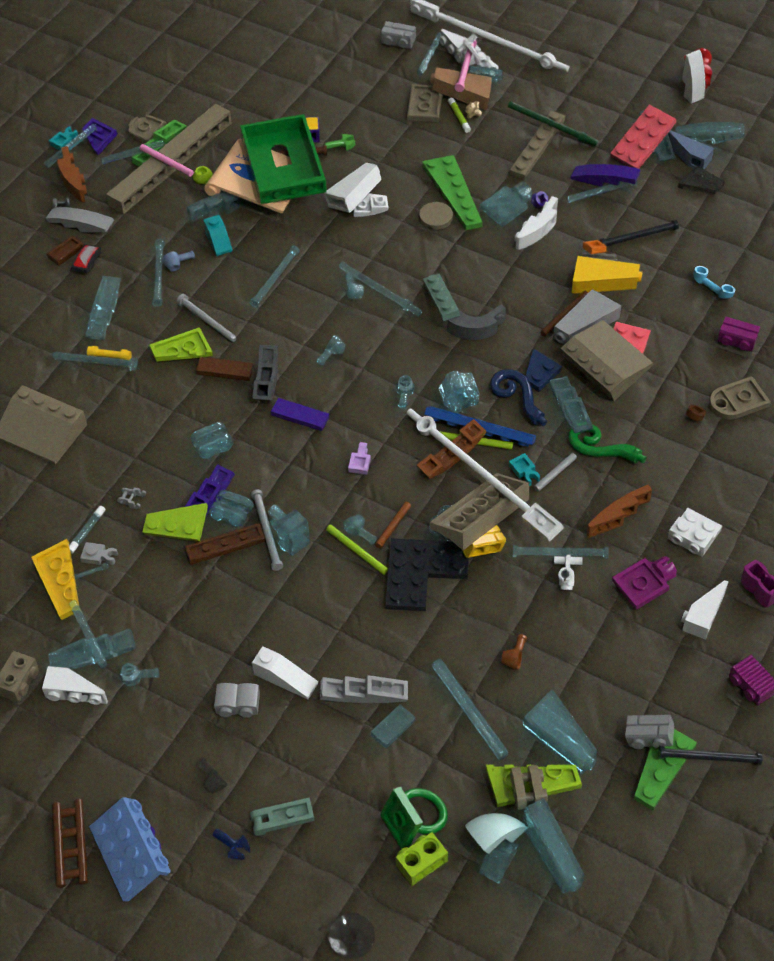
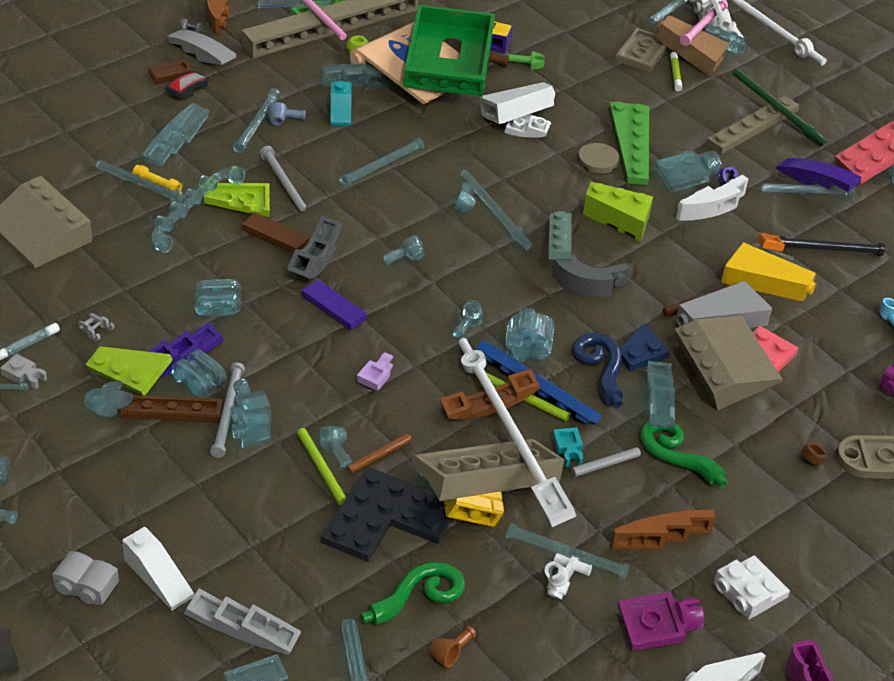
camera: 15 degrees right, 10 degrees down
tan plant [465,101,482,119] -> none
none -> clear light blue plate [84,381,133,417]
none -> clear light blue bar [151,165,246,253]
none -> green plant [360,562,465,626]
none -> lime wedge [583,182,653,242]

